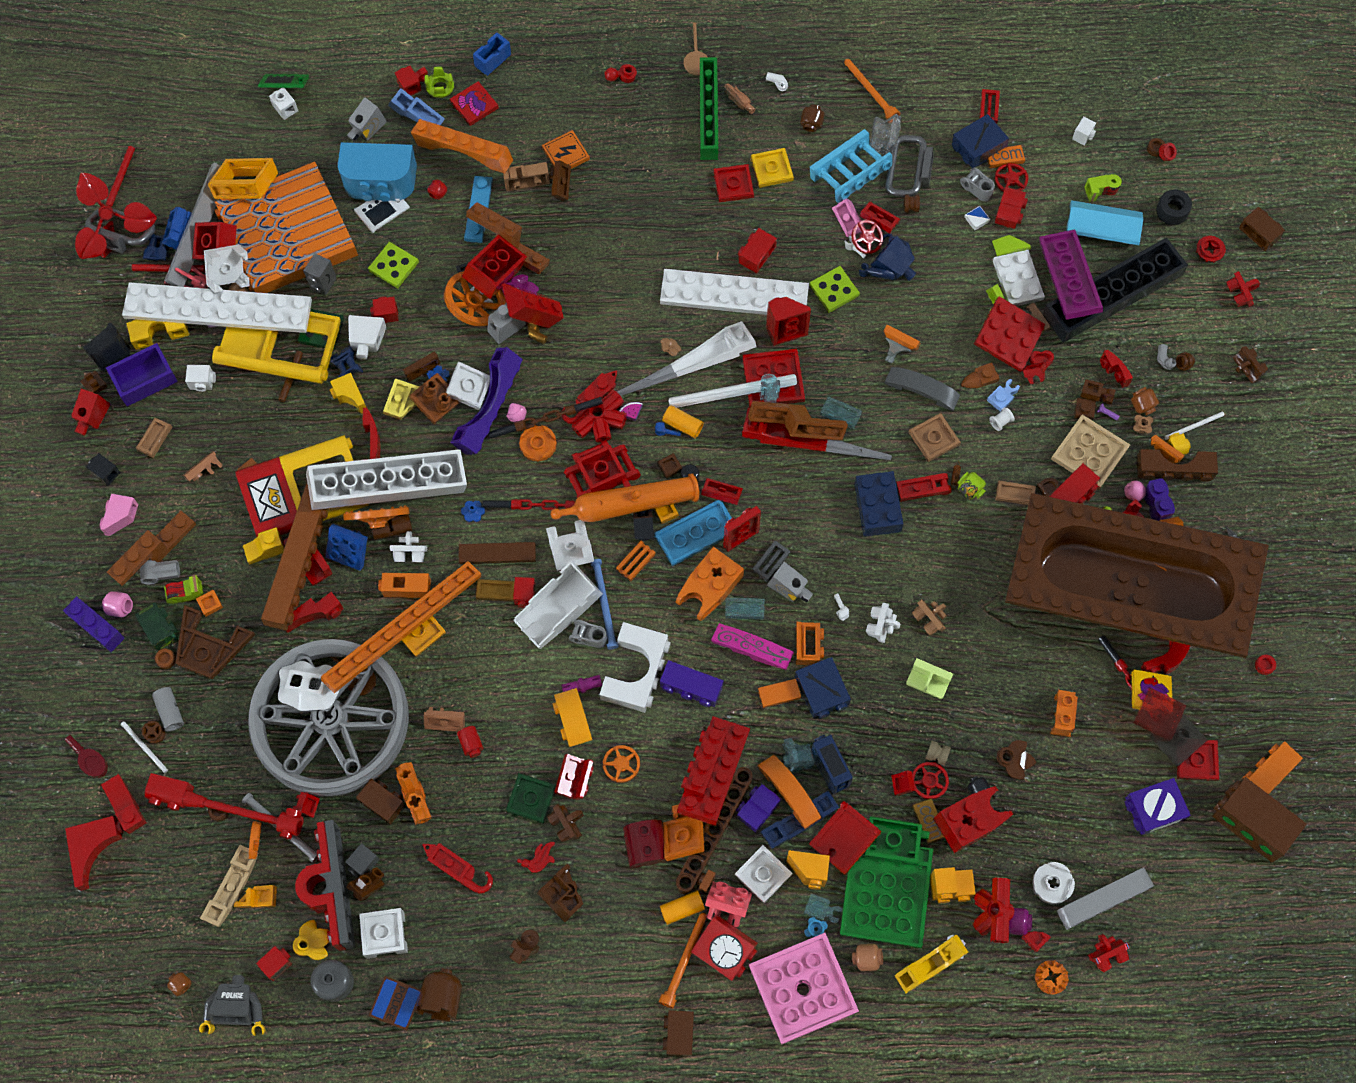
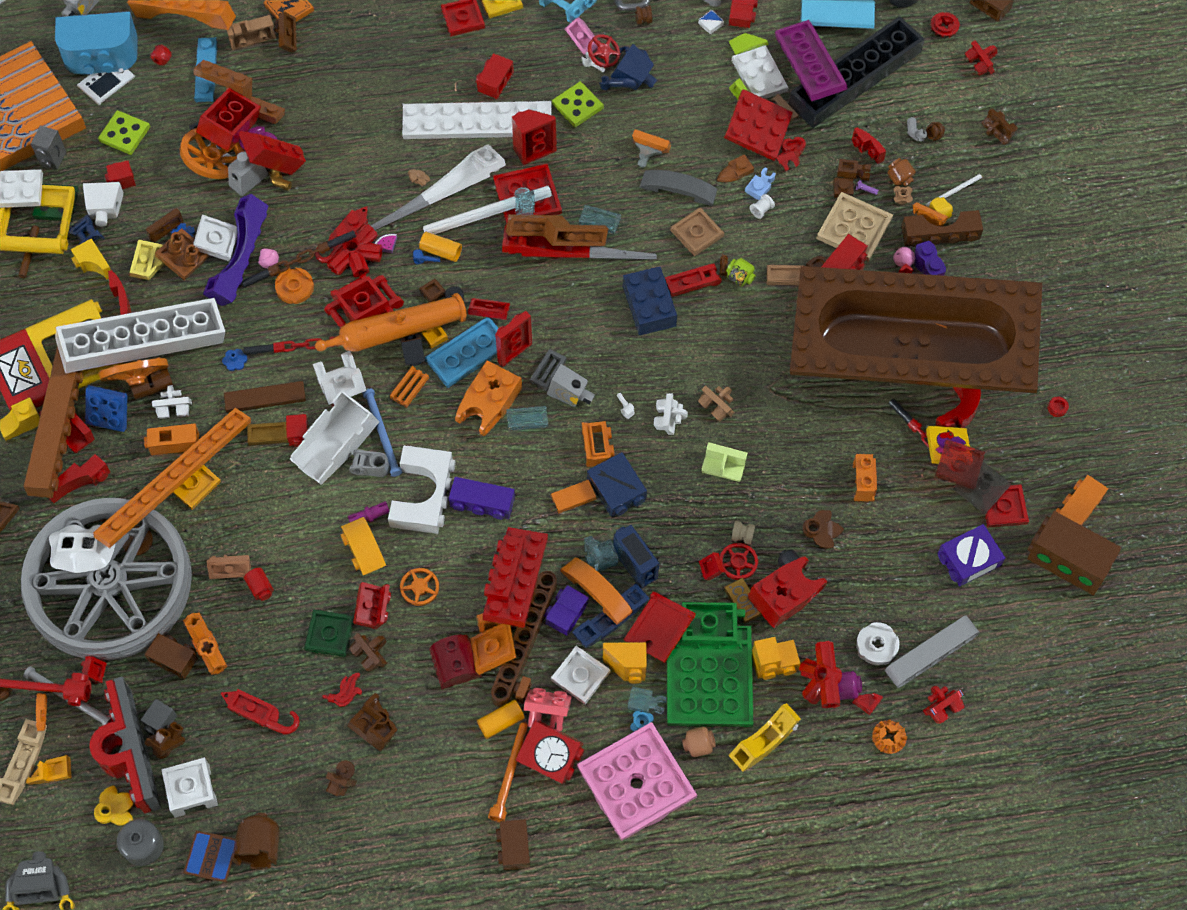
camera: 10 degrees left, 5 degrees down
red brick [256,946,292,981] -> none
dark pink slope [711,623,794,670] -> none
red tile [860,202,900,234] -> none

